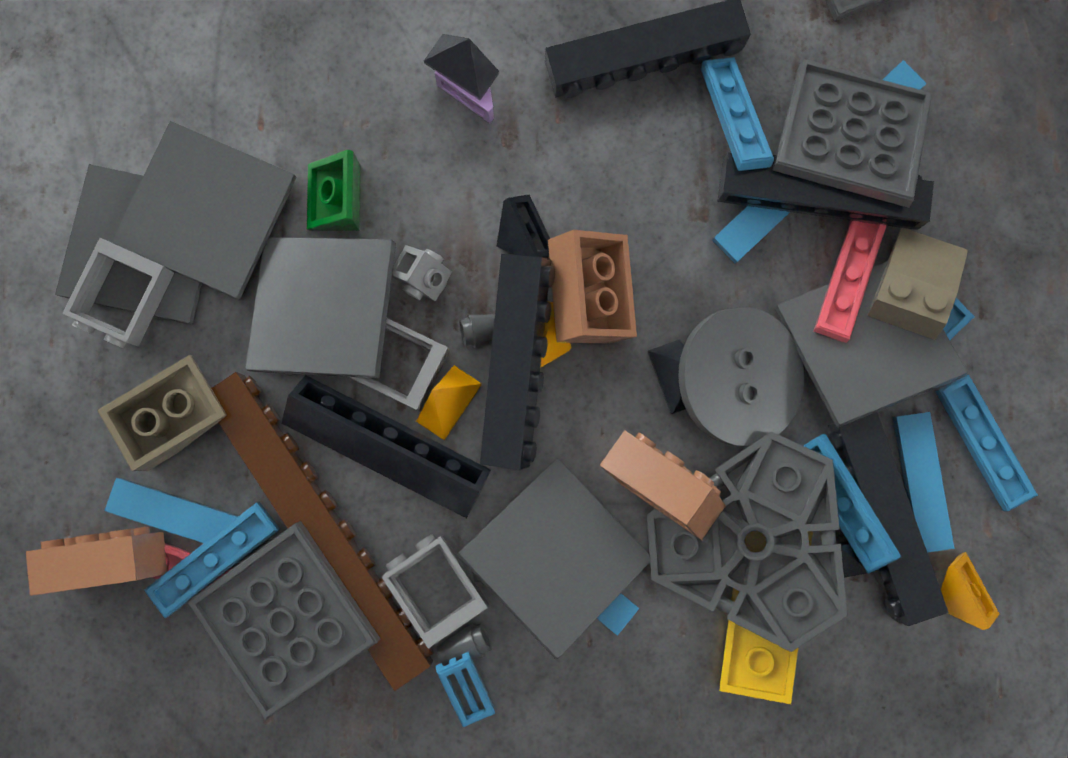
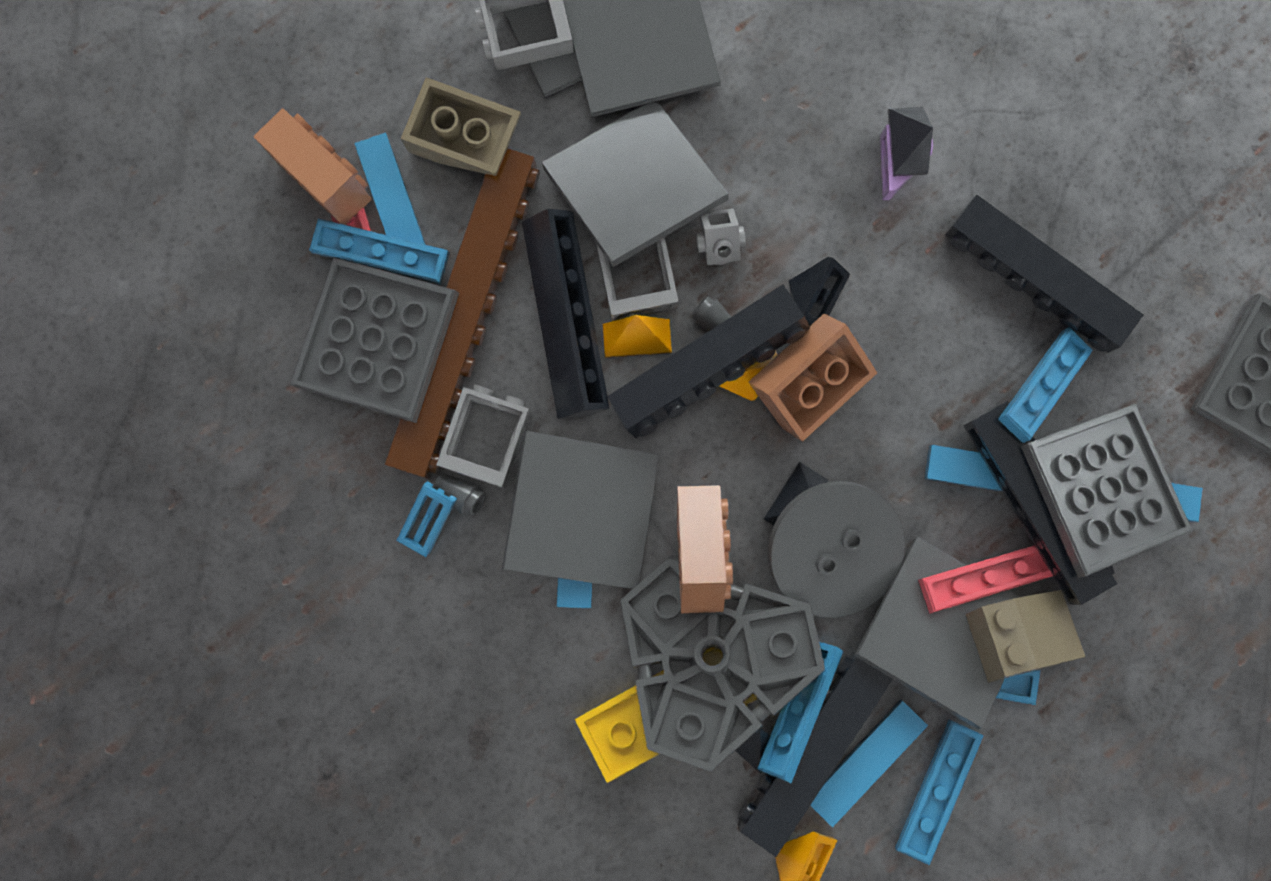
camera: 60 degrees right, 0 degrees up
green slope [307,149,361,231] -> none

